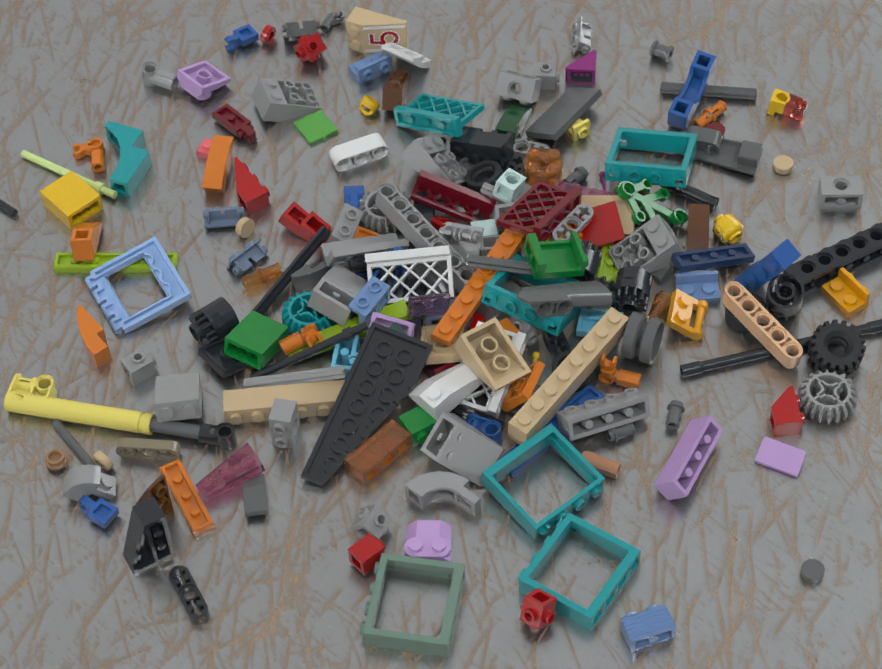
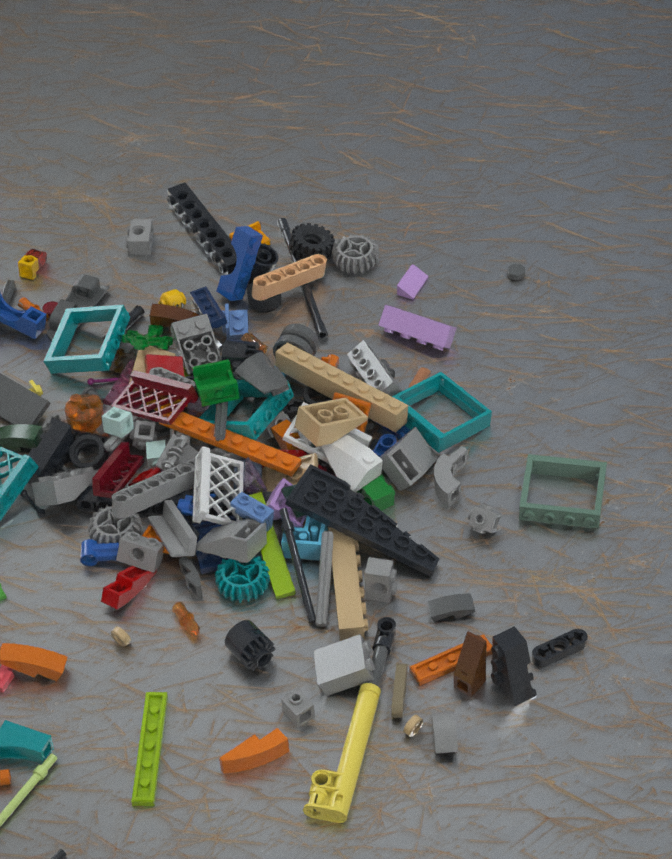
camera: 90 degrees left, 5 degrees down
yellow brick [39,171,104,230] -> none
medium nougat plate [45,449,68,470] -> none
dark grey bar [52,419,103,473] -> none
orange slope [70,222,103,261] -> none
blue plate [78,495,119,529] -> none
light blue hinge [85,237,192,334] -> none
clear pink wing [195,442,265,503] -> none
black plate [198,337,251,379] -> none
sand blue hinge [203,205,245,229] -> none
green brick [224,310,289,370] -> none
sand blue hinge [227,237,268,275] -> none
red slope [234,157,270,216] -> none
black axle [253,226,330,315] -> none
orange bar [279,323,323,355] -> none
white beam [328,133,389,172] -> none
clear orange brick [344,419,412,487] -> none
red brick [348,533,385,576] -> none
lavender slope [404,520,452,562] -> none
teal window [517,513,641,631] -> none
red brick [519,588,557,631] -> none
medium blue brick [620,604,676,652] -> none
dark grey pin [665,400,685,430] -> none
light orange plate [666,289,708,341] -> none
red slope [769,386,805,438] -> none
tan tile [773,155,794,175] -> none

